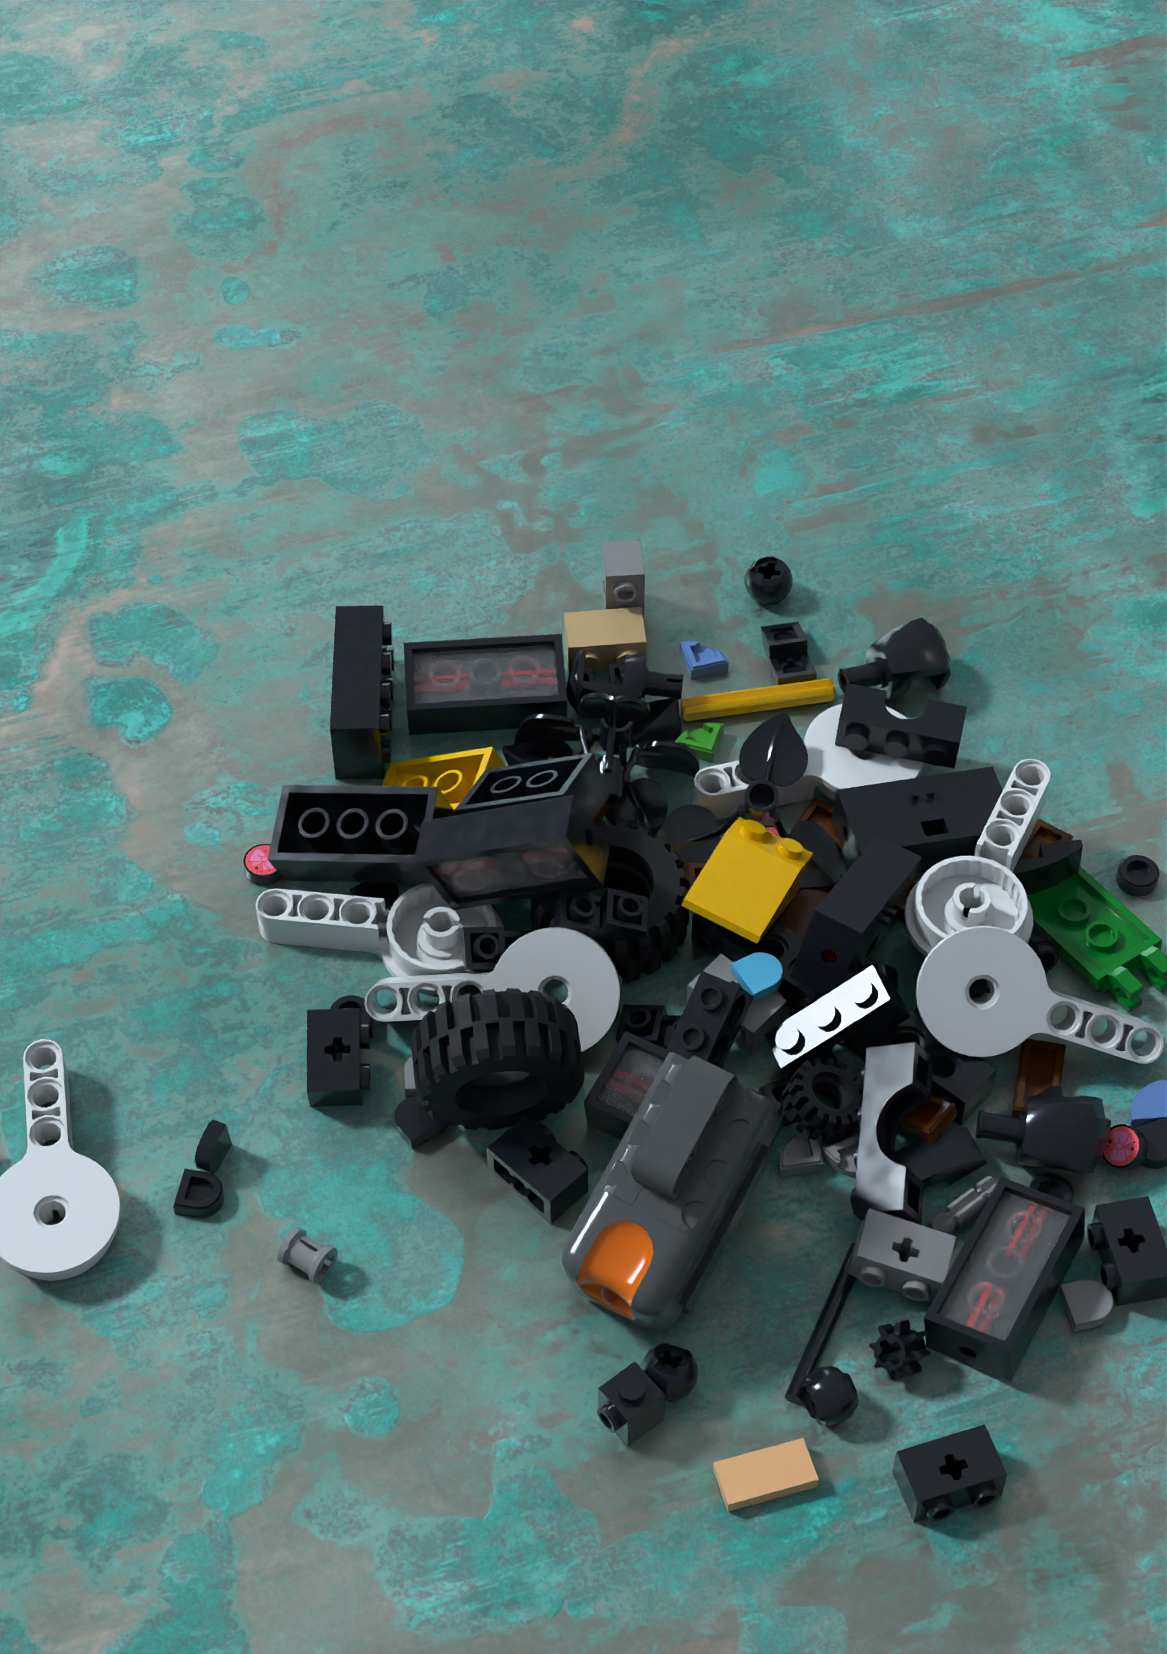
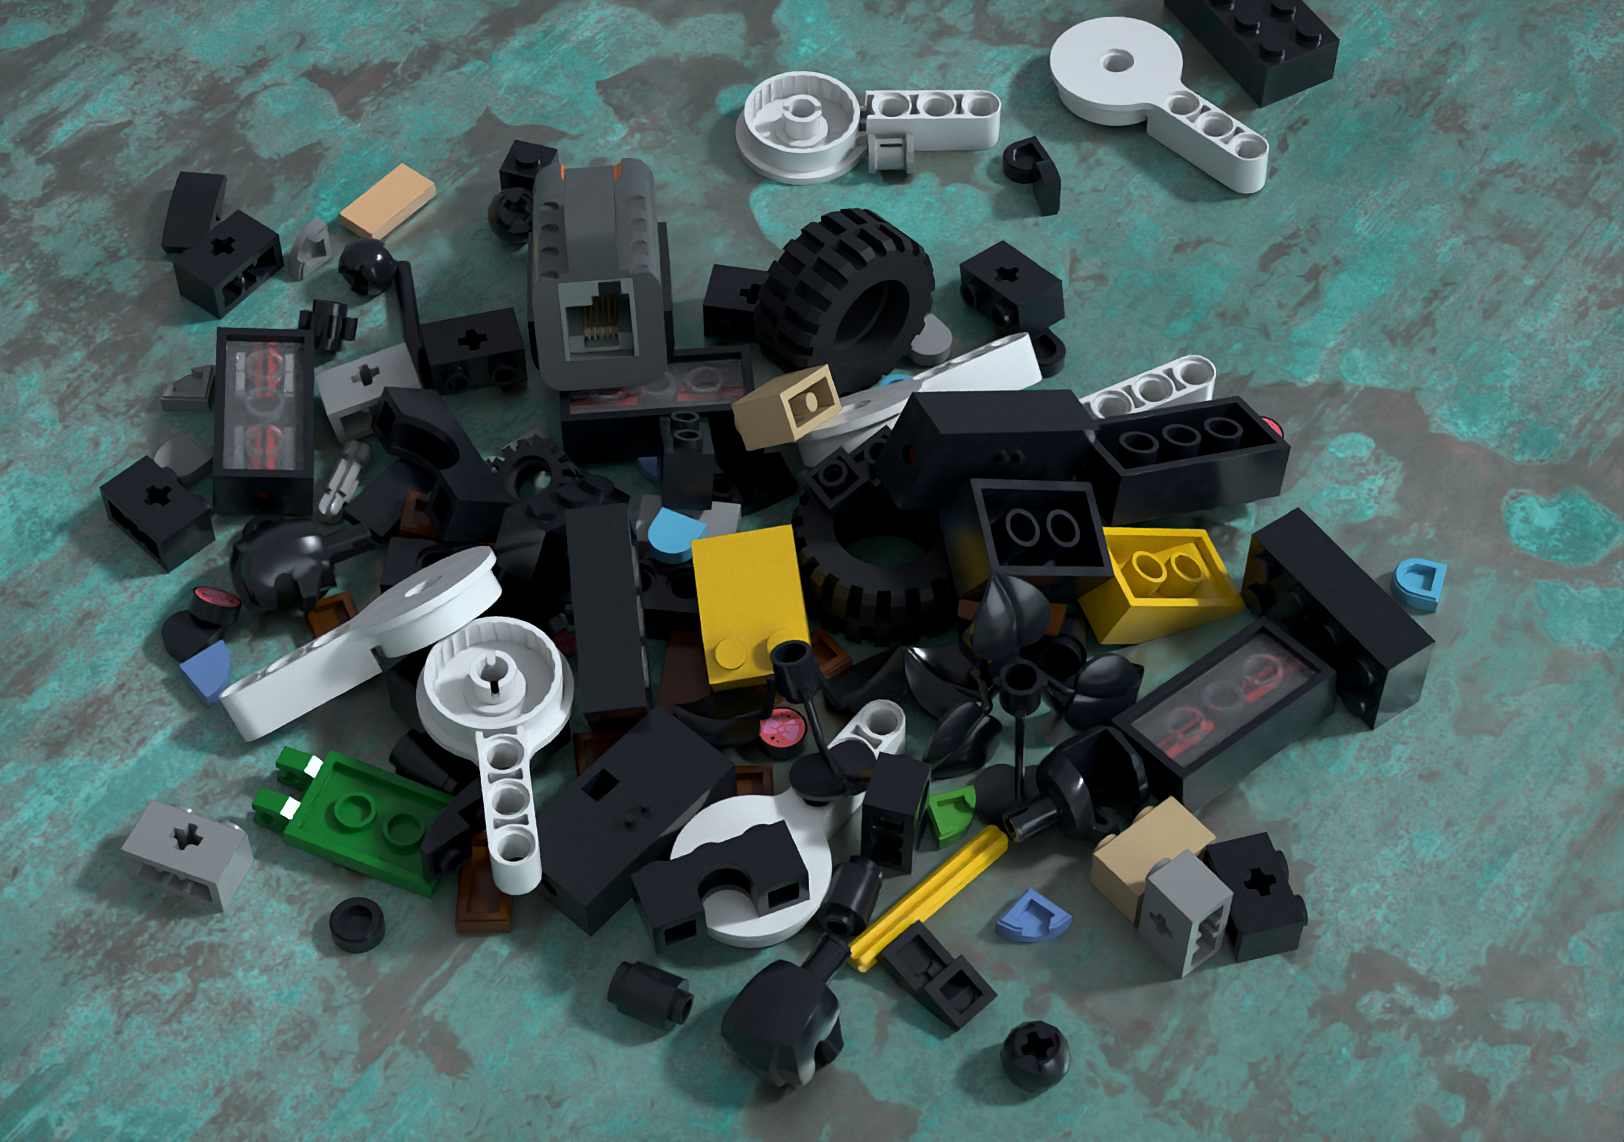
camera: 145 degrees right, 0 degrees up
none -> light grey tile [160,365,216,412]
none -> black slope [161,171,227,254]
none -> light grey tile [288,217,332,282]
none -> black brick [420,307,528,396]
none -> black brick [607,961,694,1032]
none -> tan brick [731,364,843,451]
none -> white beam [735,71,1001,185]
none -> black brick [815,855,883,938]
none -> black brick [860,751,932,874]
none -> black brick [1203,832,1308,963]
none -> medium azure tile [1390,558,1447,613]

